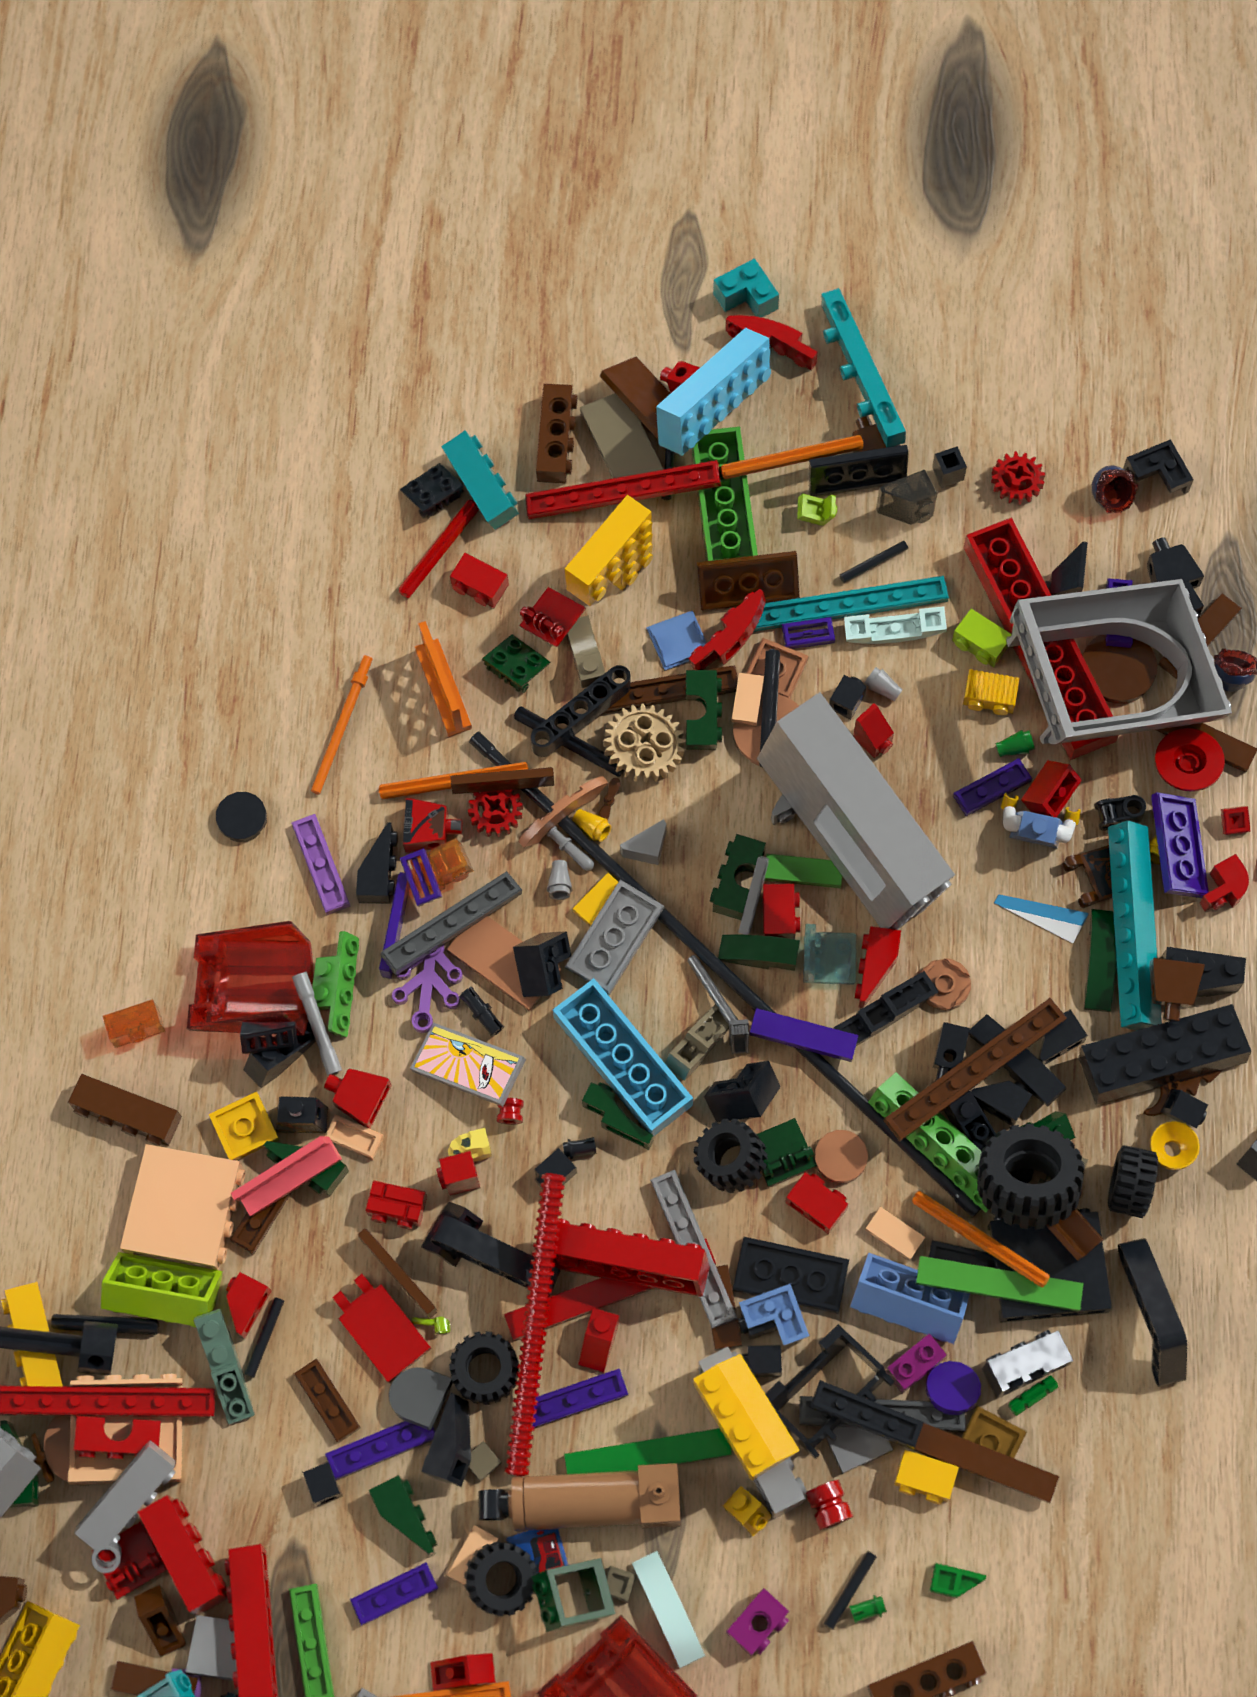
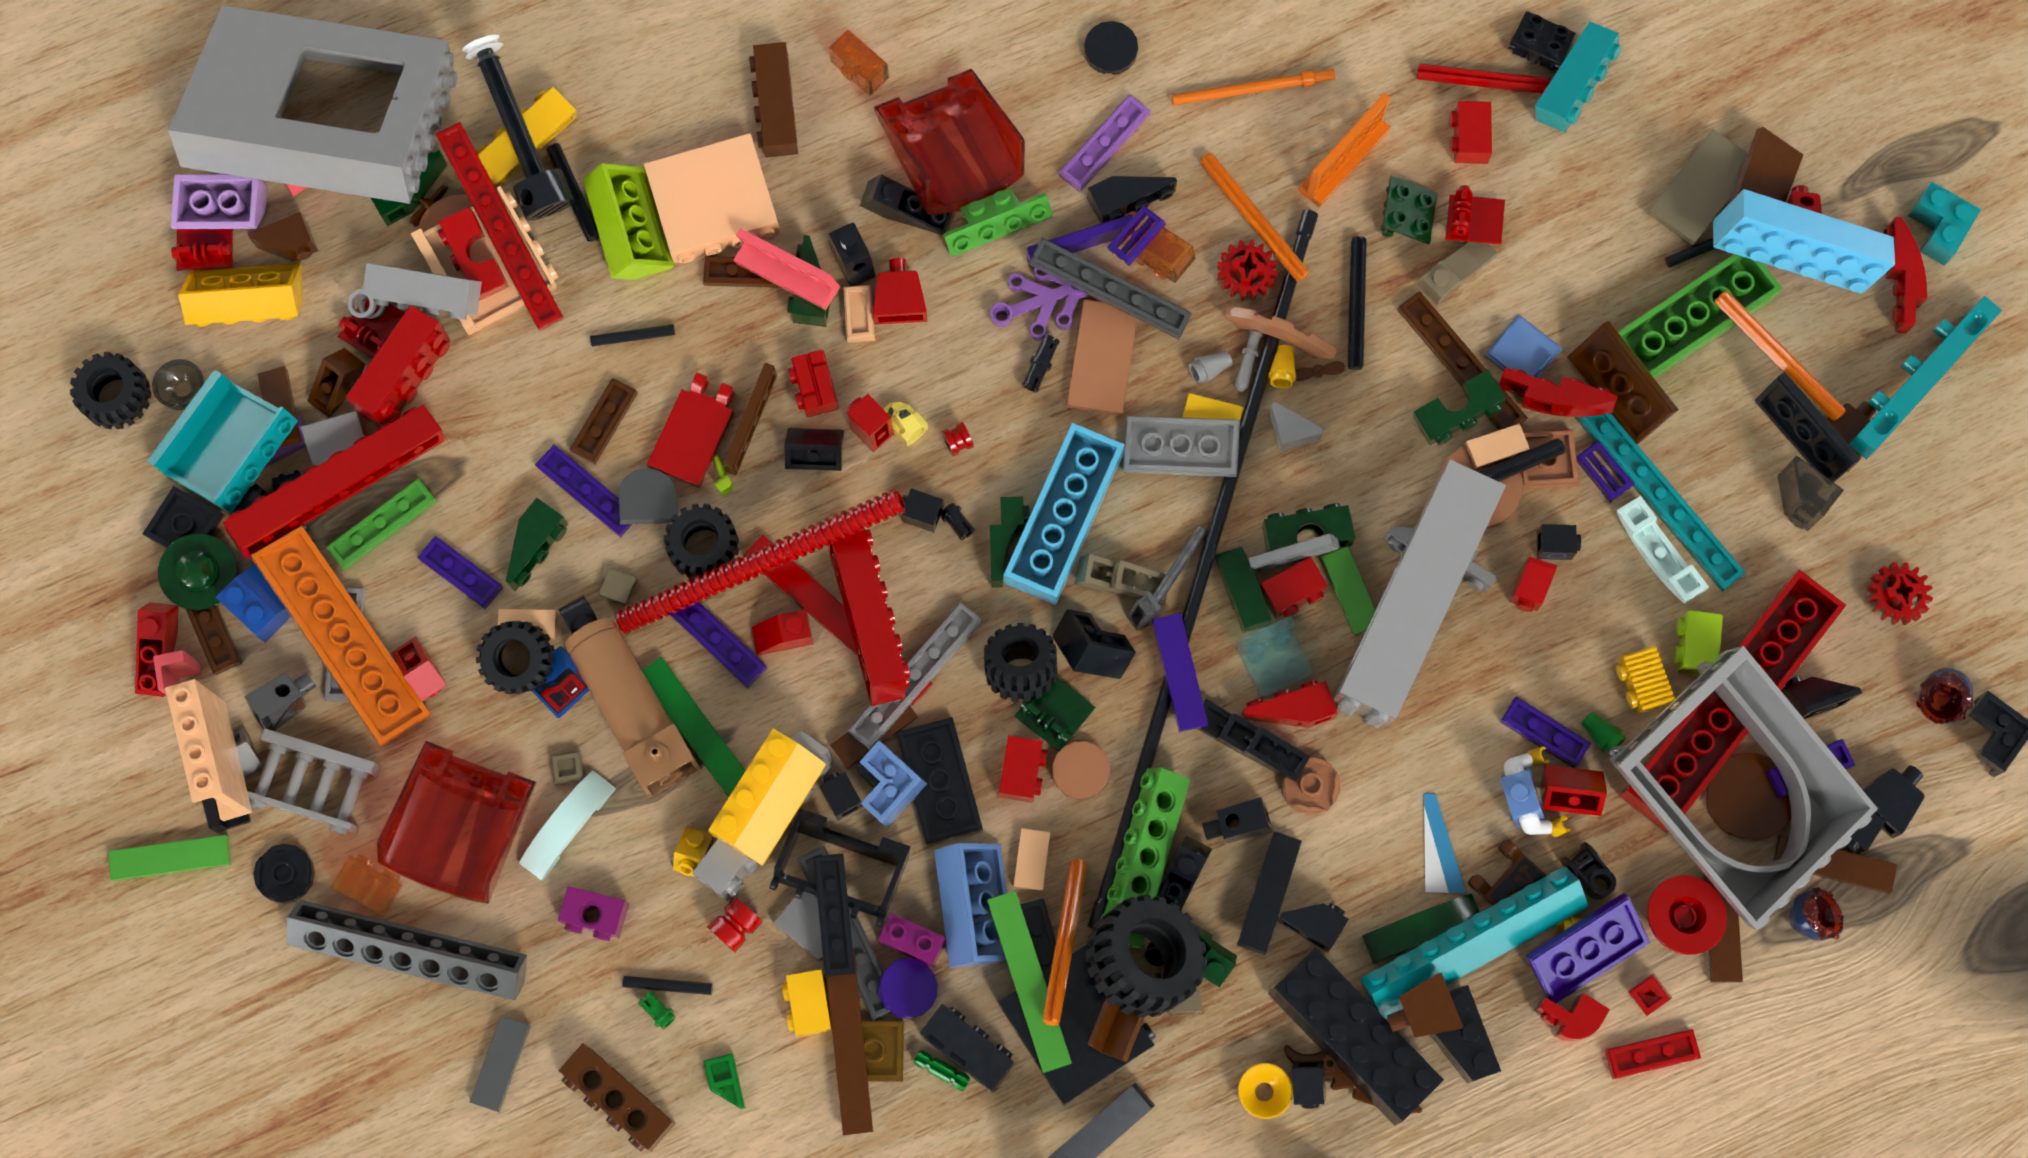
camera: 60 degrees right, 5 degrees up
sand green slope [194,1309,255,1425] -> none
yellow plate [209,1091,280,1161] -> none
red slope [226,1272,271,1339] -> none
black slope [240,1022,298,1054] -> none
light grey piece [292,972,342,1076] -> none
black panel [303,1462,343,1506] -> none
red torso [403,798,462,853] -> none
tile [410,1022,526,1107] -> none
black slope [421,1393,471,1487] -> none
black beam [430,1215,561,1297] -> none
reddish brown tile [450,767,554,794] -> none
black panel [513,931,572,997] -> none
red tile [525,460,721,520] -> none
black beam [531,665,631,757] -> none
dark green window [532,1558,616,1633] -> none
reddish brown brick [536,383,578,484] -> none
yellow piece [564,495,653,606] -> none
tan gear [603,704,686,783] -> none
lime bracket [797,494,837,526] -> none
black bar [839,540,908,583] -> none
light grey cone [864,667,903,701] -> none
reddish brown plate [883,998,1067,1142] -> none
black brick [932,446,967,488] -> none
black slope [971,1081,1032,1126] -> none
black tyre [1108,1145,1158,1218] -> none

